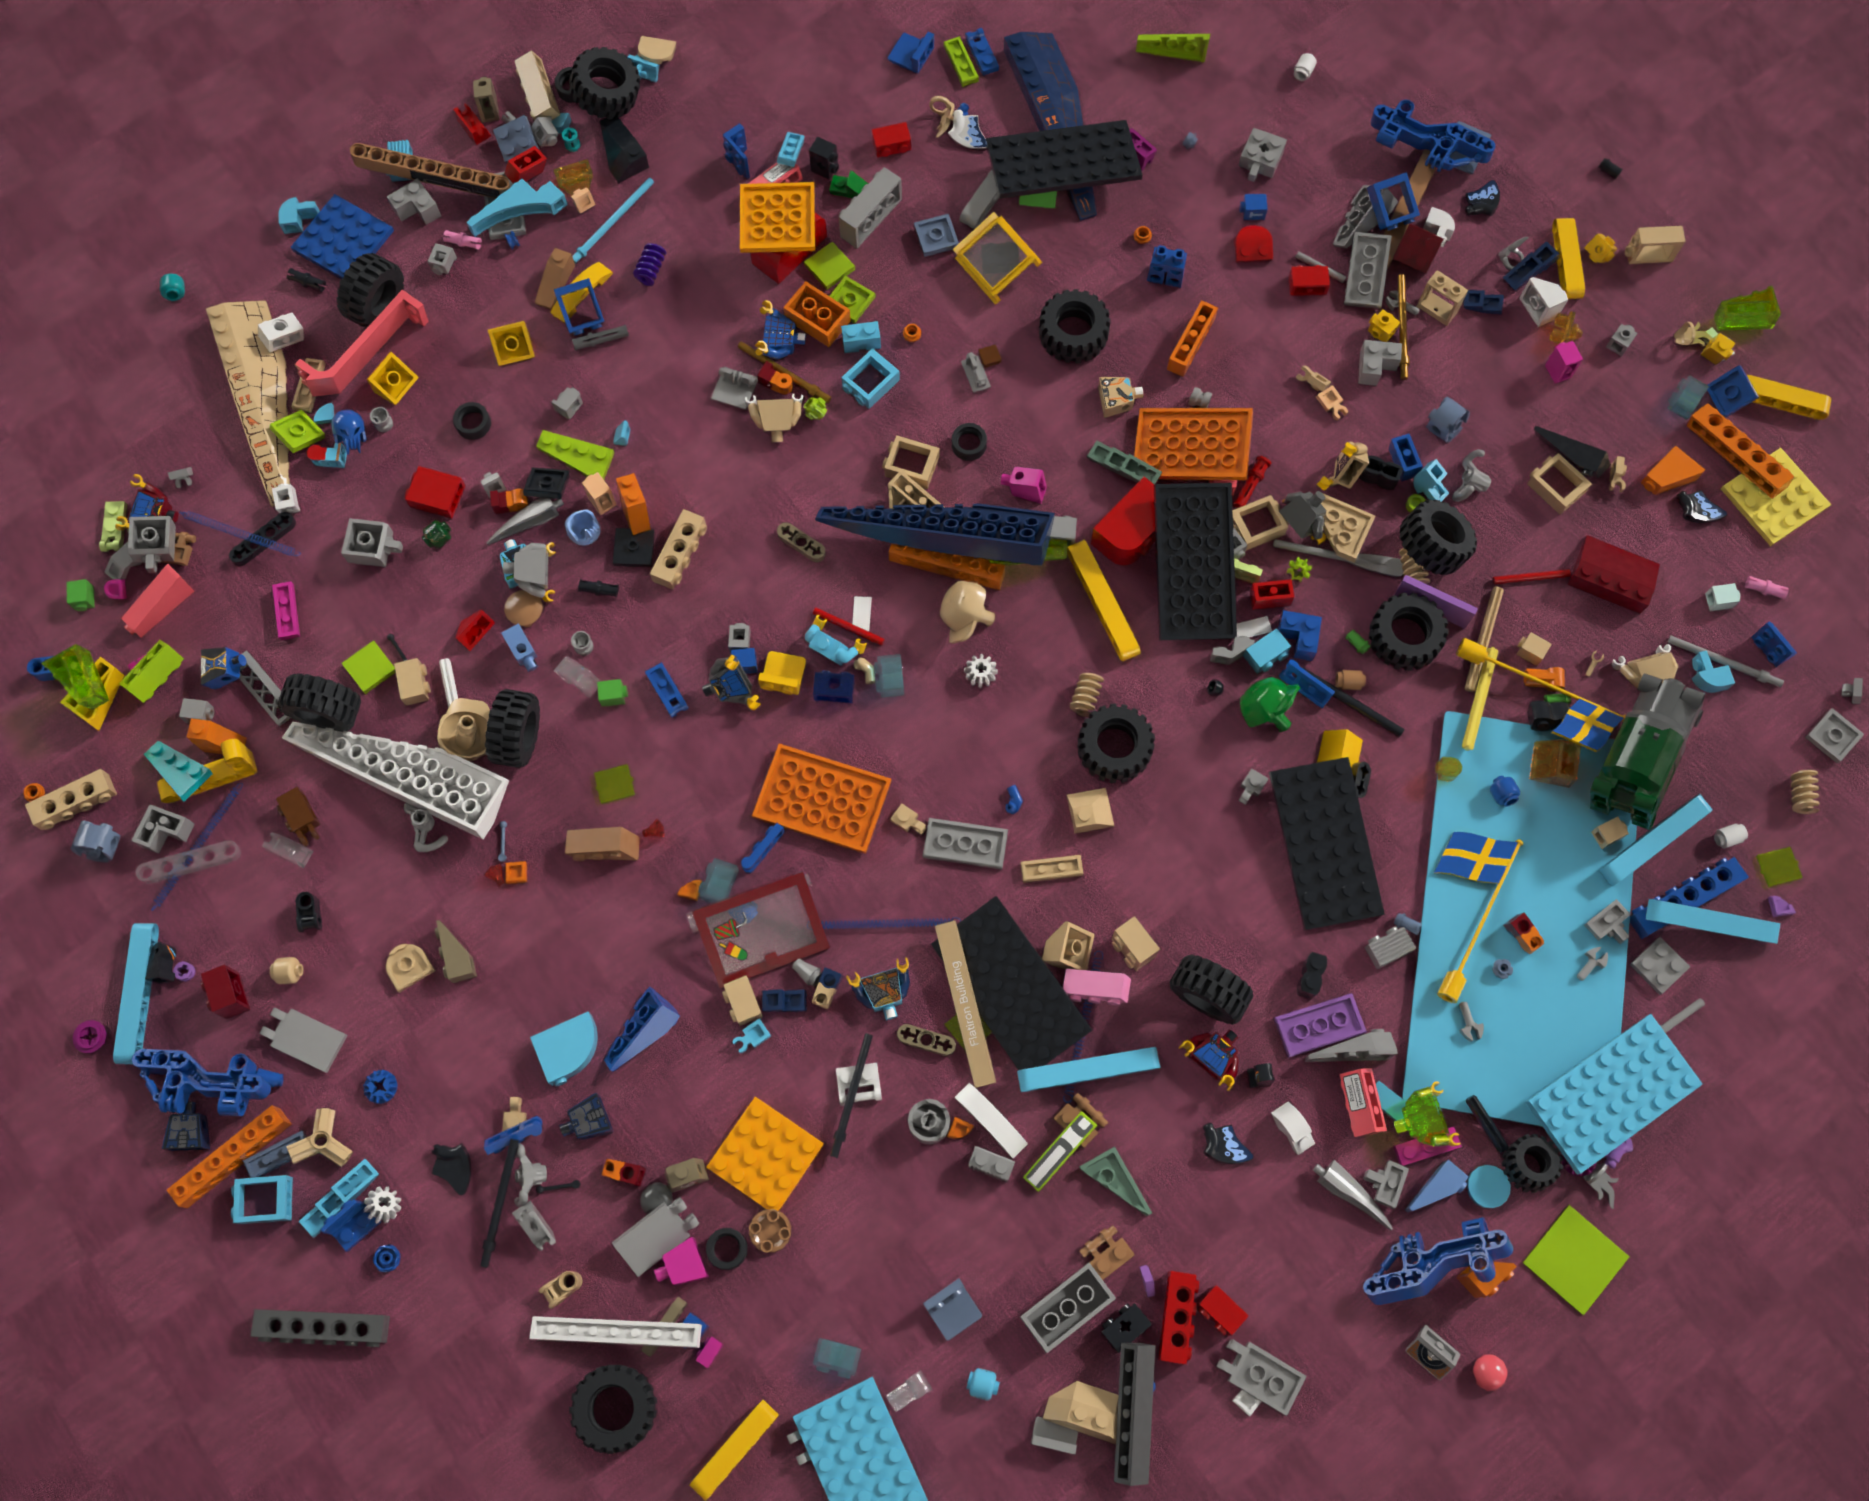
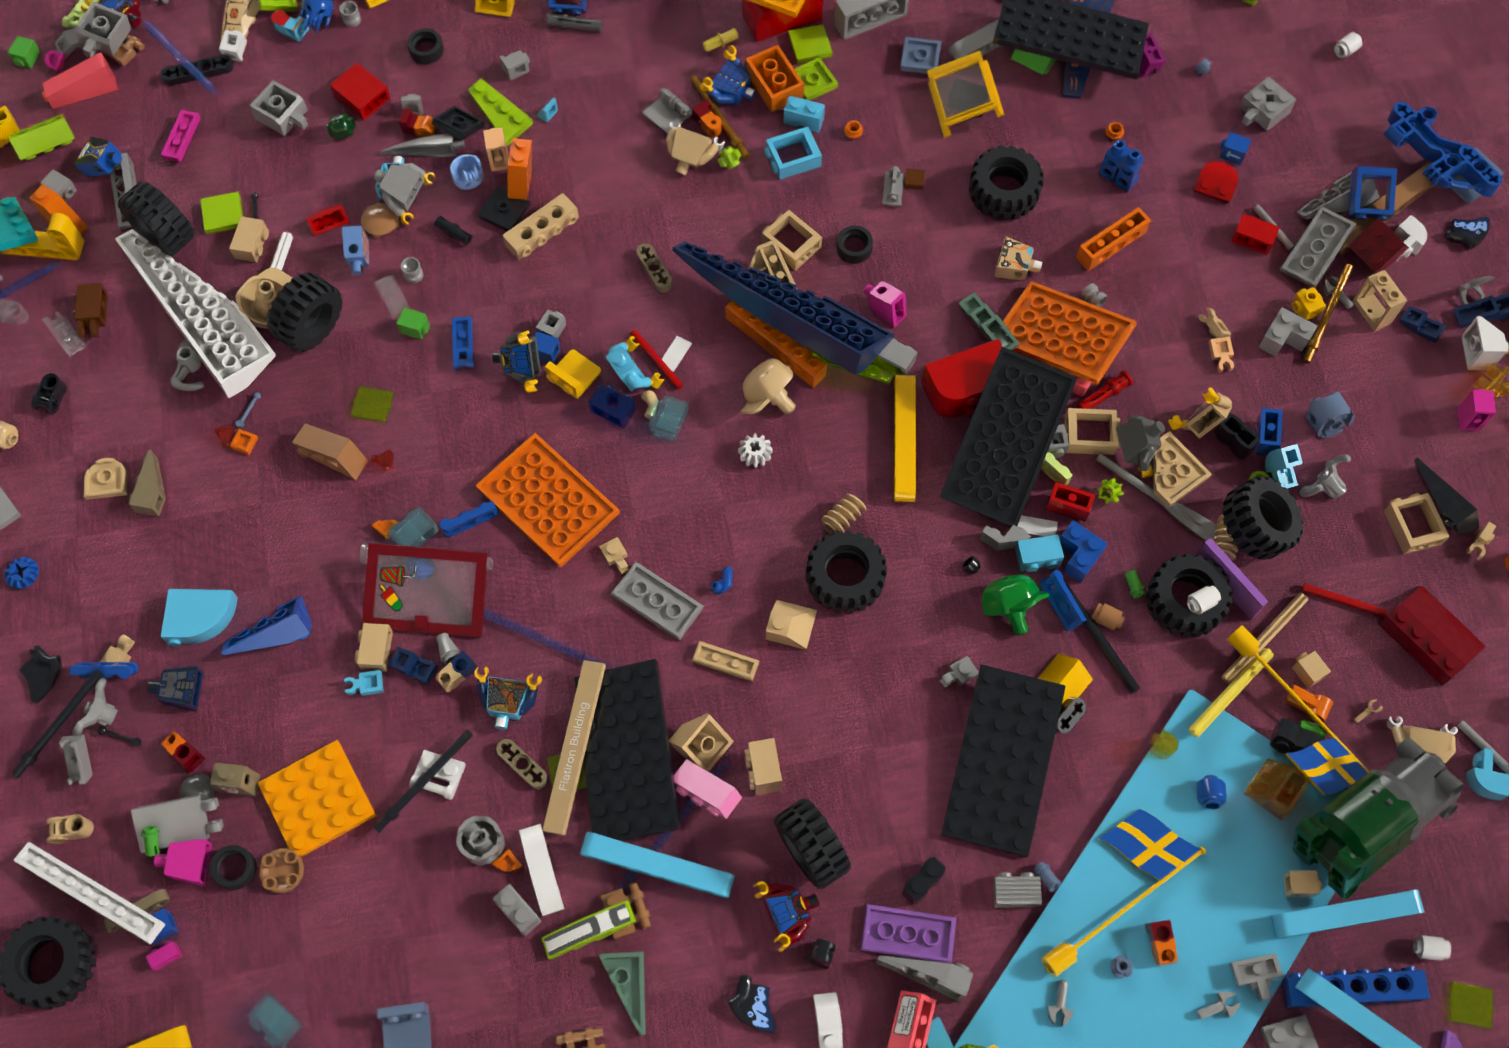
camera: 25 degrees right, 5 degrees down
none -> bright green pin [141,826,160,856]
none -> light yellow axle [703,28,739,52]
none -> white brick [1187,586,1221,614]

